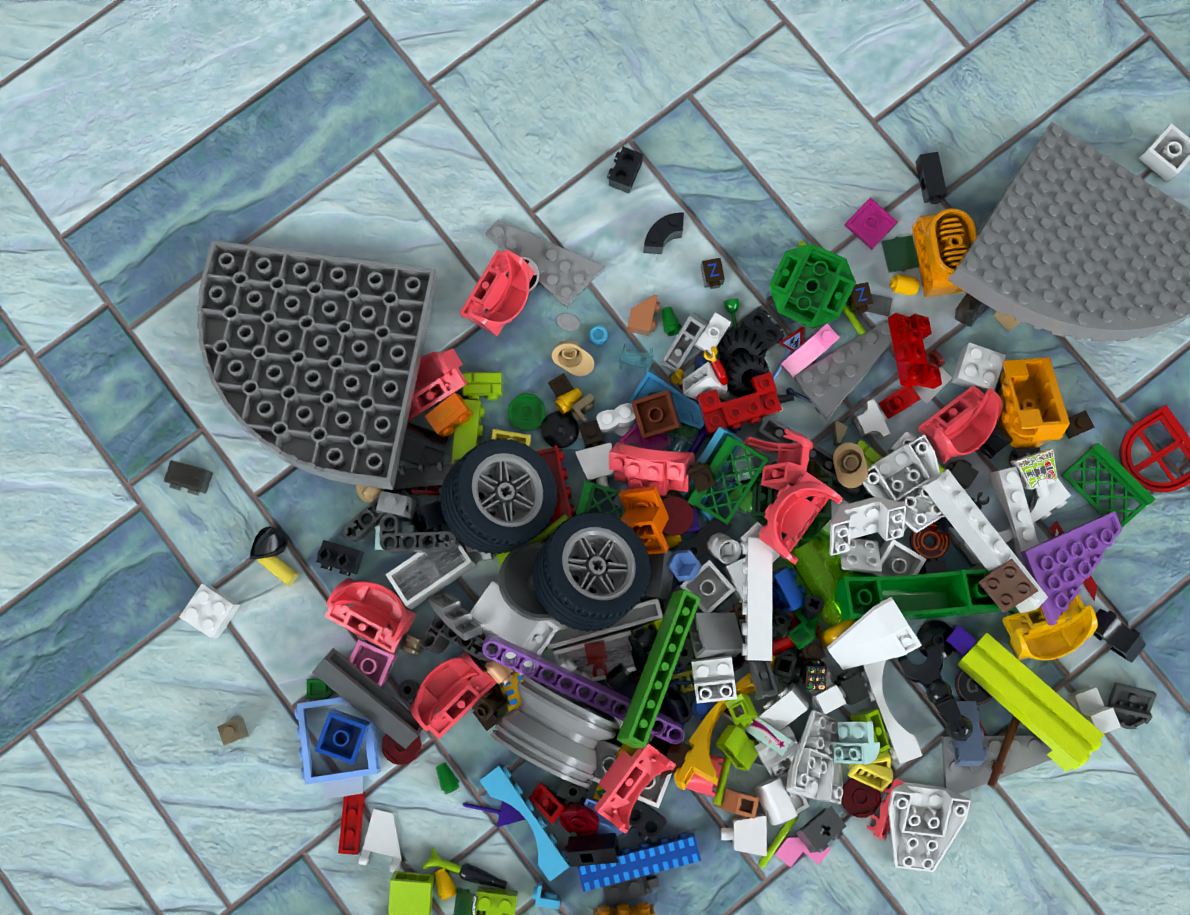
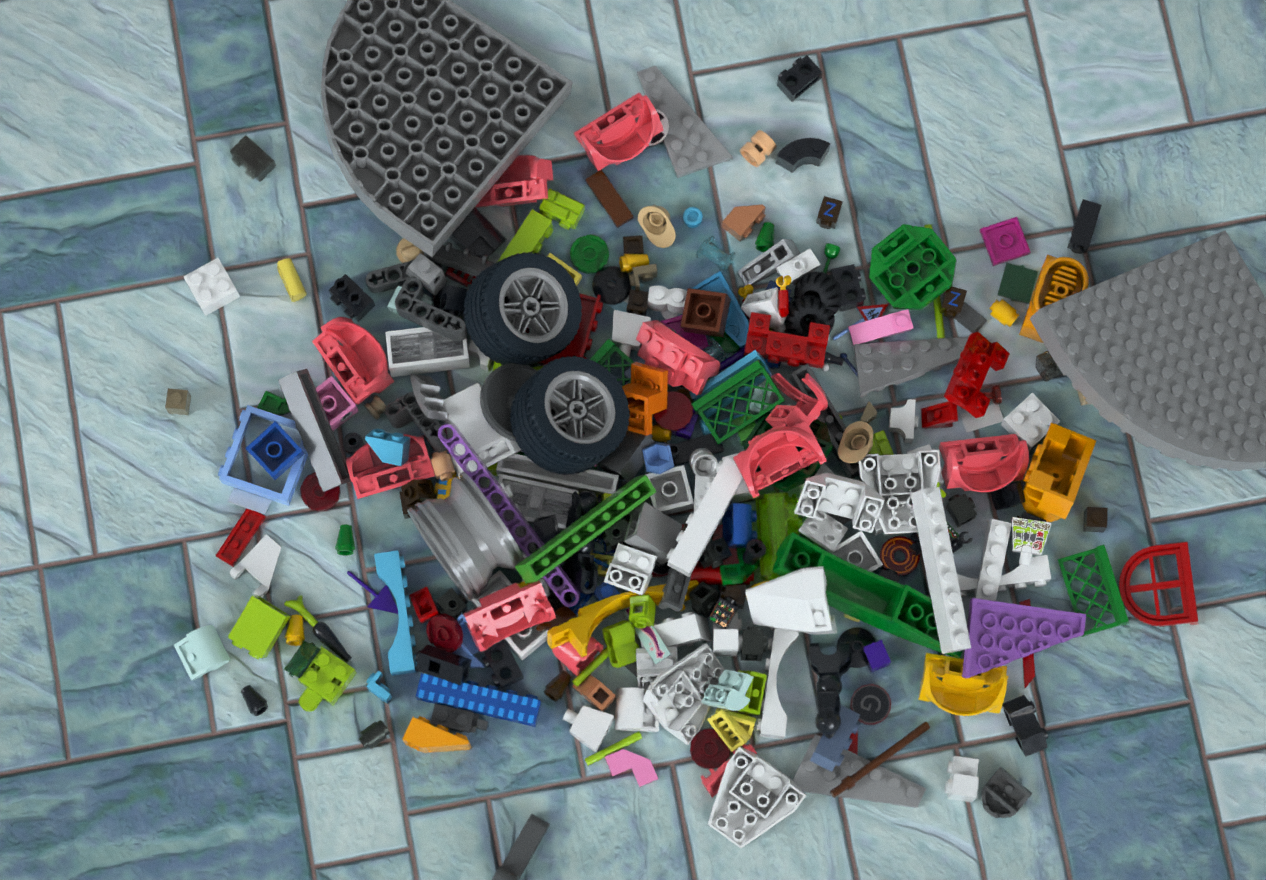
camera: 25 degrees right, 5 degrees down
black piece [250,526,288,559] -> none
orange brick [425,392,473,437] -> none
flat silver sticker [557,314,580,331] -> none
clear red plate [584,640,608,677] -> none
dark brown bracket [686,461,718,493] -> none
dark grey brick [795,806,847,853] -> none
neon yellow brick [957,633,1105,772] -> none
reddish brown hinge [978,559,1038,613] -> none
none -> medium azure slope [365,429,410,466]
none -> dark brown cone [544,670,572,701]
none -> reddish brown tile [585,169,634,228]
none -> light nougat wheel [740,130,777,167]

